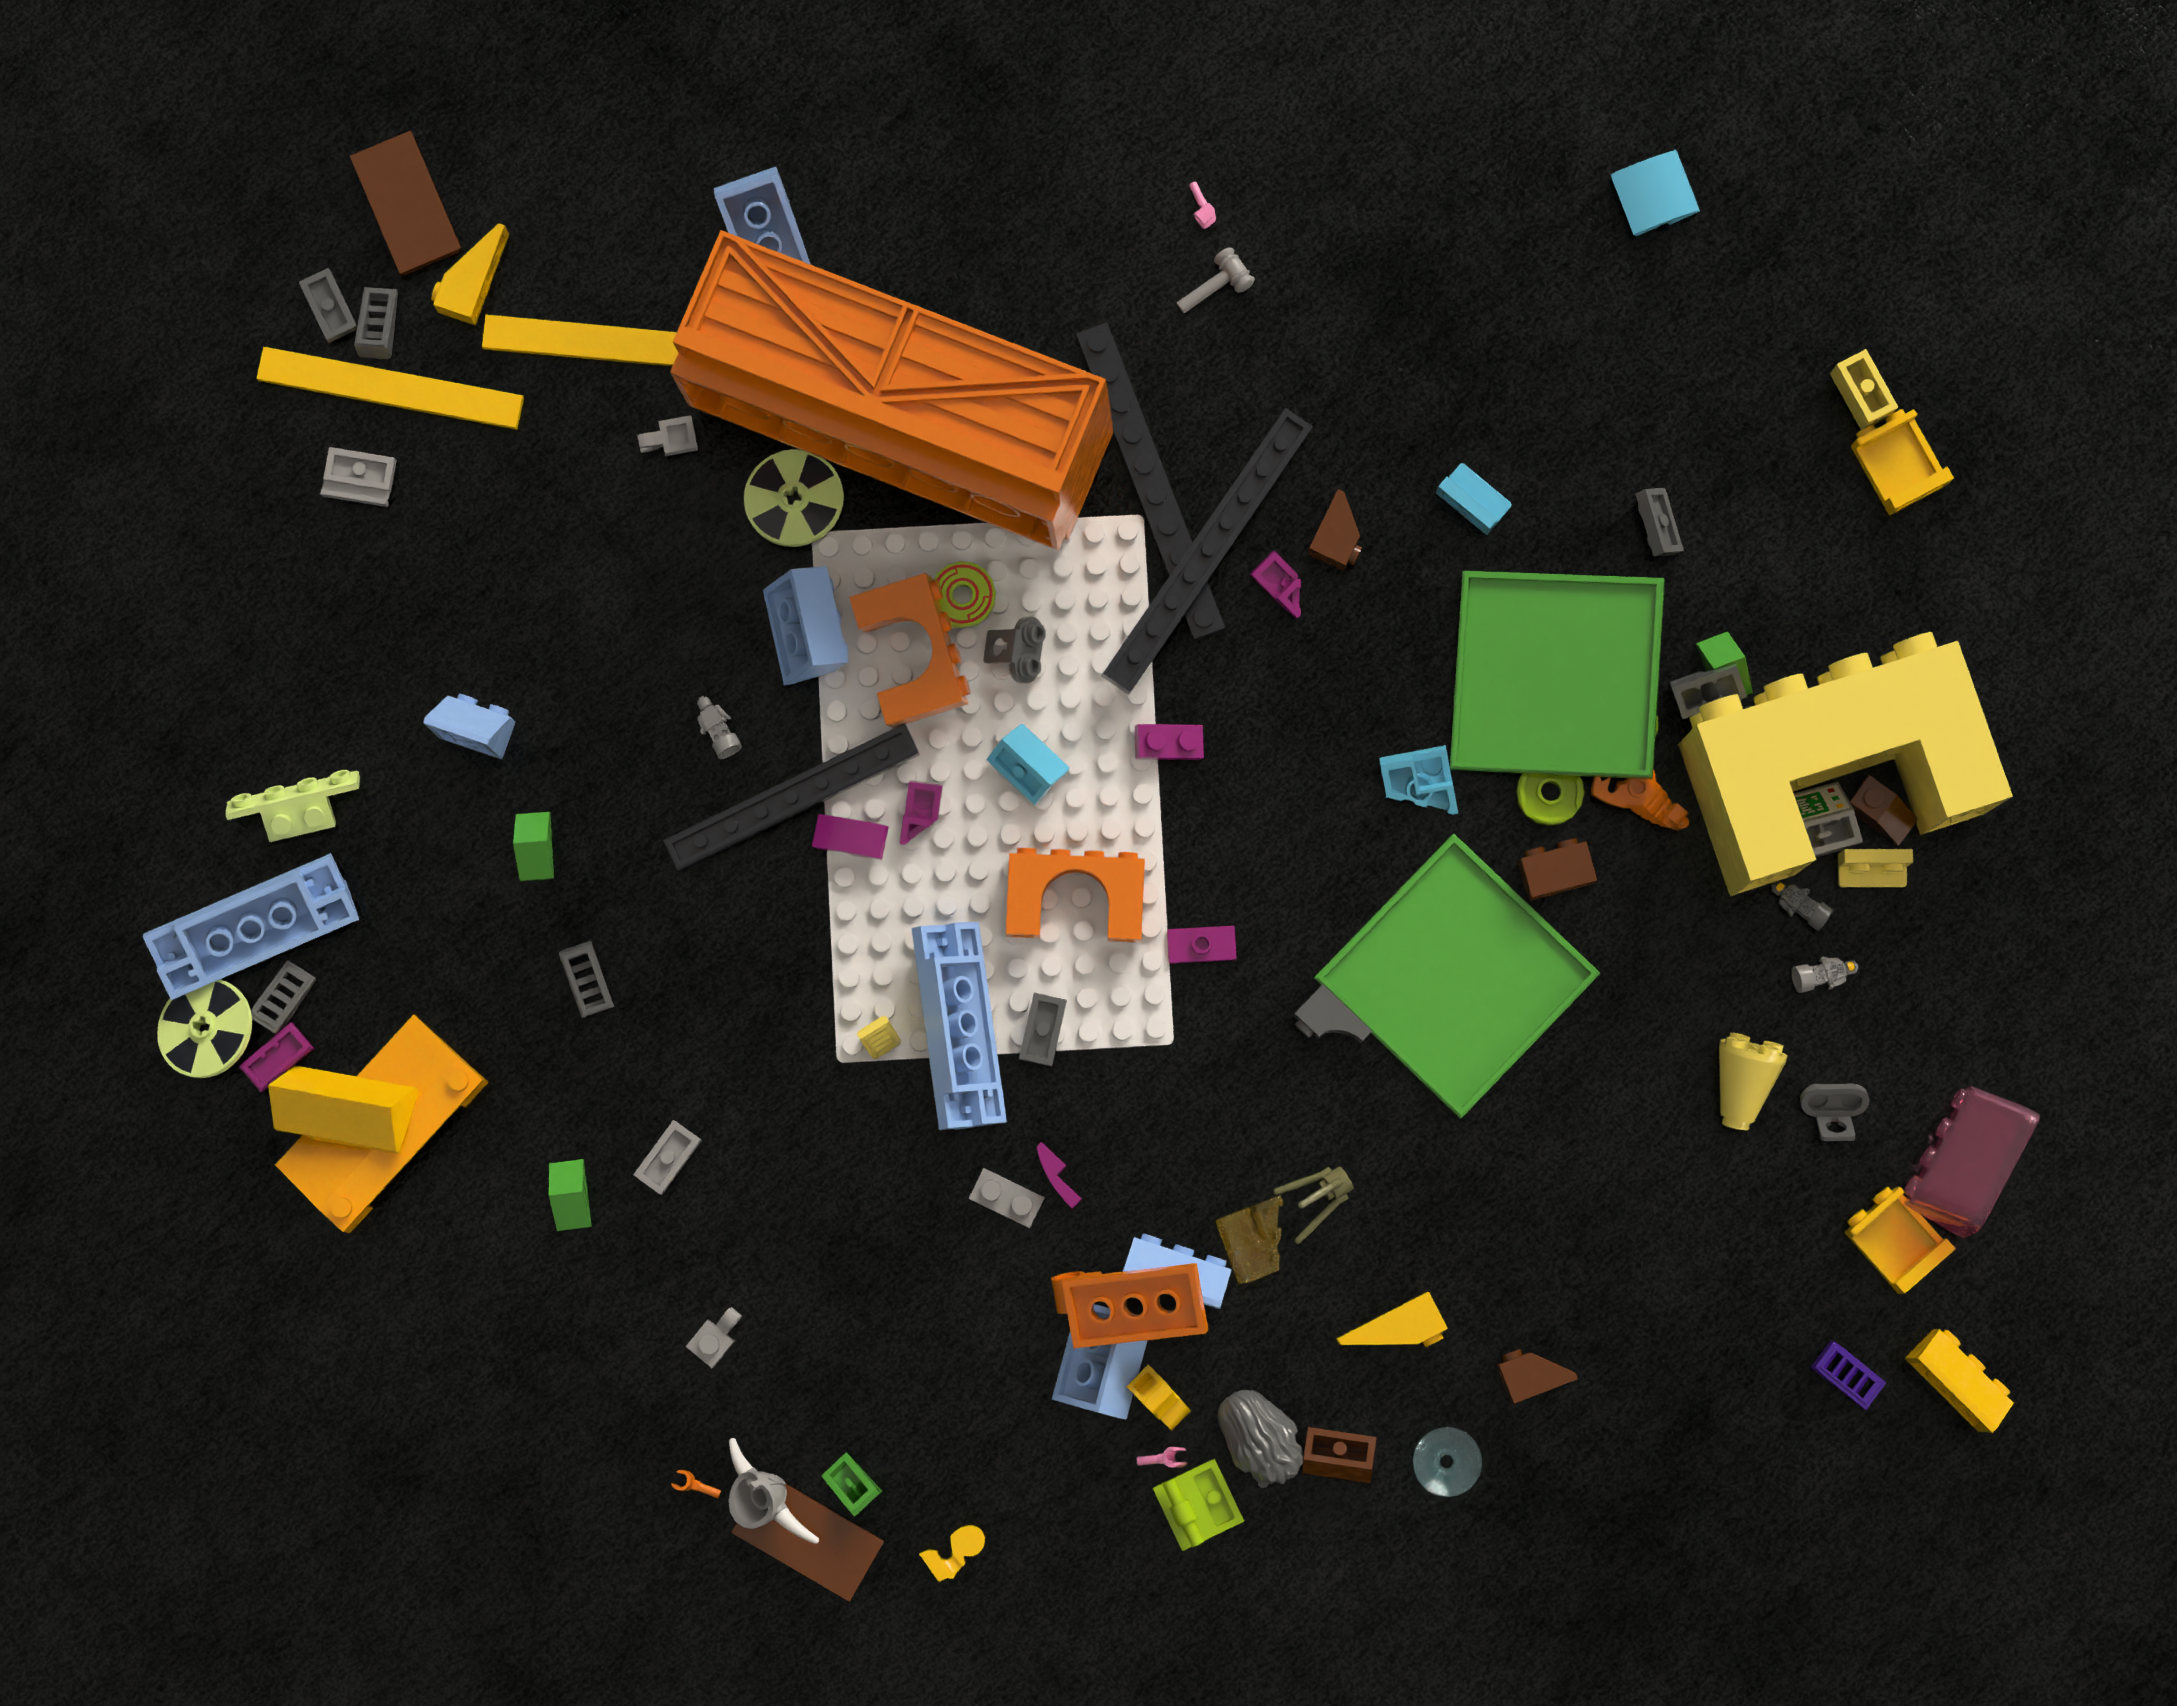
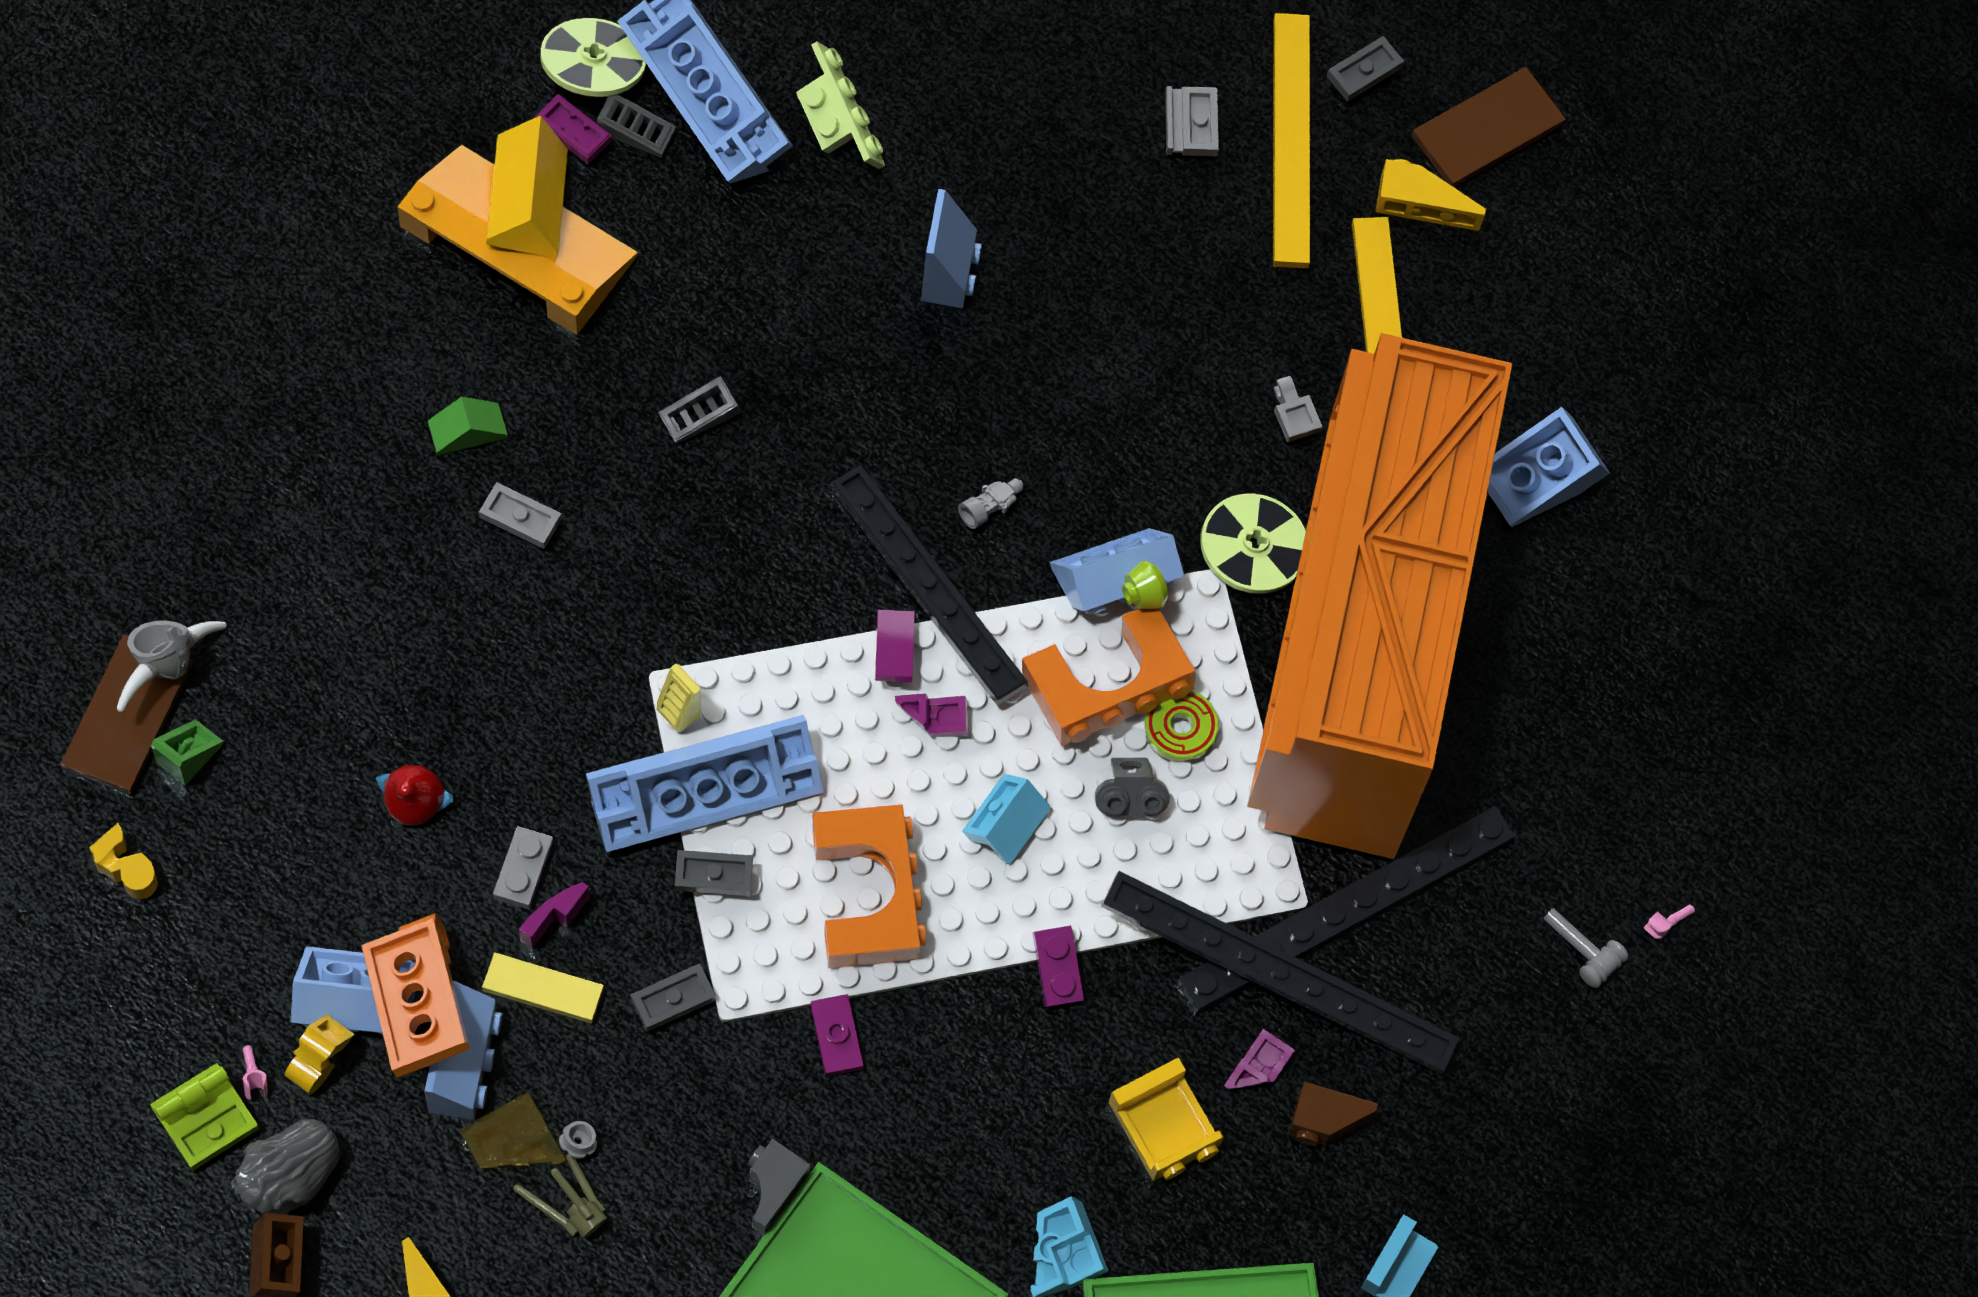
camera: 70 degrees right, 15 degrees down
dark grey slope [354,287,398,359] -> none
bright green slope [513,812,554,881] -> none
orange hand [671,1470,721,1498] -> none
light grey plate [686,1307,742,1368] -> none
none -> red hat [375,765,453,826]
none -> light yellow tile [482,952,604,1024]
none -> light grey plate [559,1121,597,1159]
none -> dark grey plate [630,963,716,1032]
none -> yellow panel [1108,1058,1223,1181]
none -> lime cone [1121,560,1168,609]

